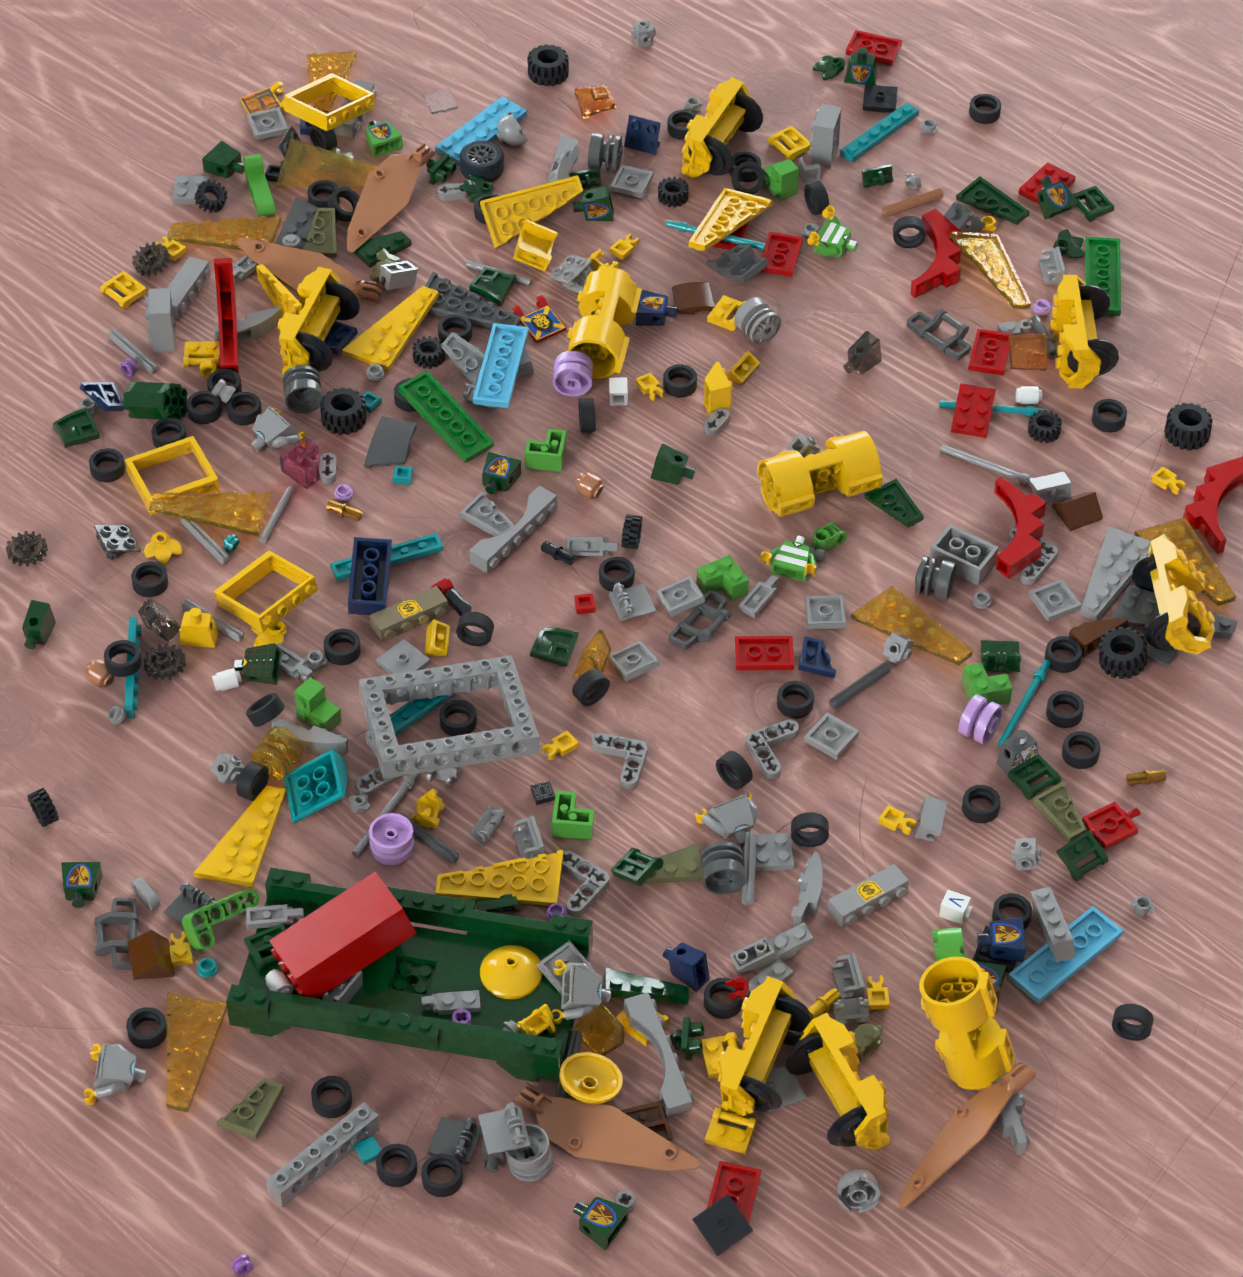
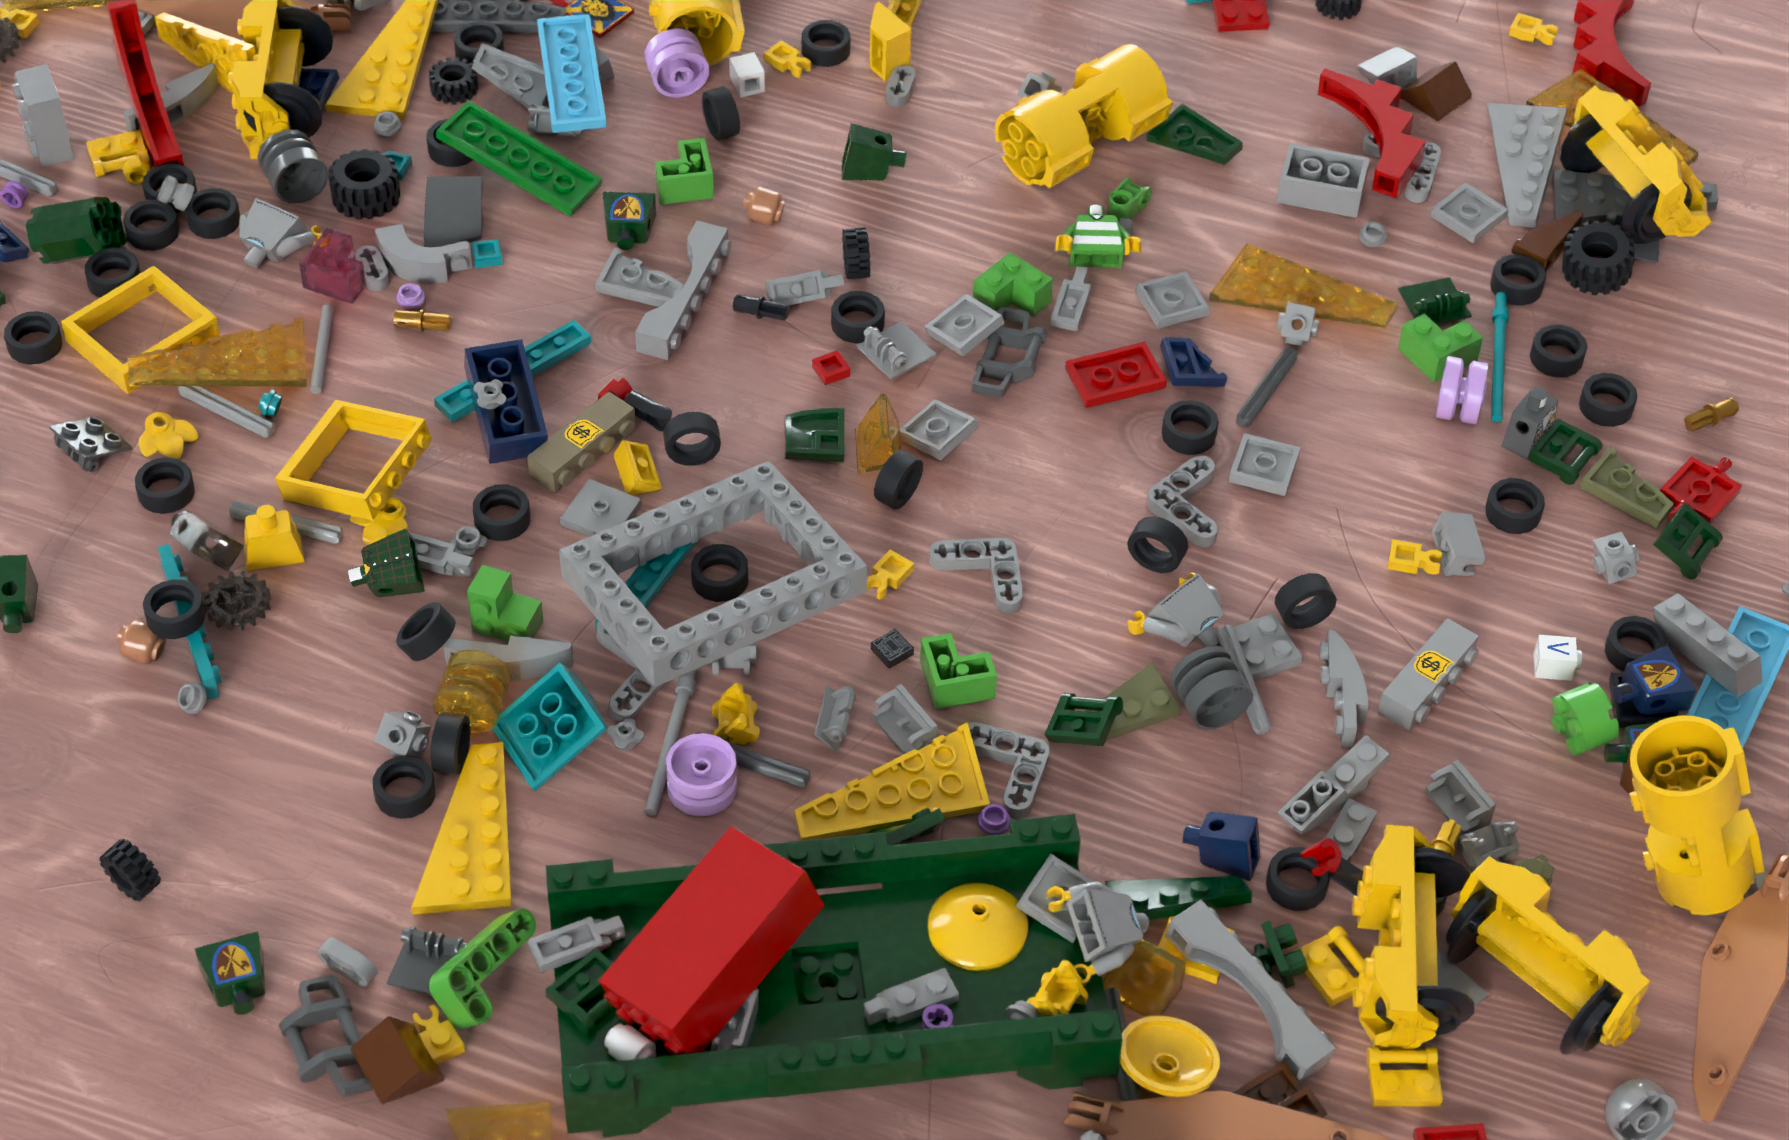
camera: 20 degrees left, 0 degrees up
light grey brick [168,257,211,320] -> none
teal plate [197,958,218,978] -> none
white brick [212,668,242,692] -> none
yellow plate [866,975,890,1010] -> none
dark grey wheel [915,556,956,601] -> none
light grey bar [940,444,1032,485] -> none
none -> black tyre [373,756,435,819]
none -> light grey arch [375,223,472,284]
none -> light grey plate [474,379,506,409]

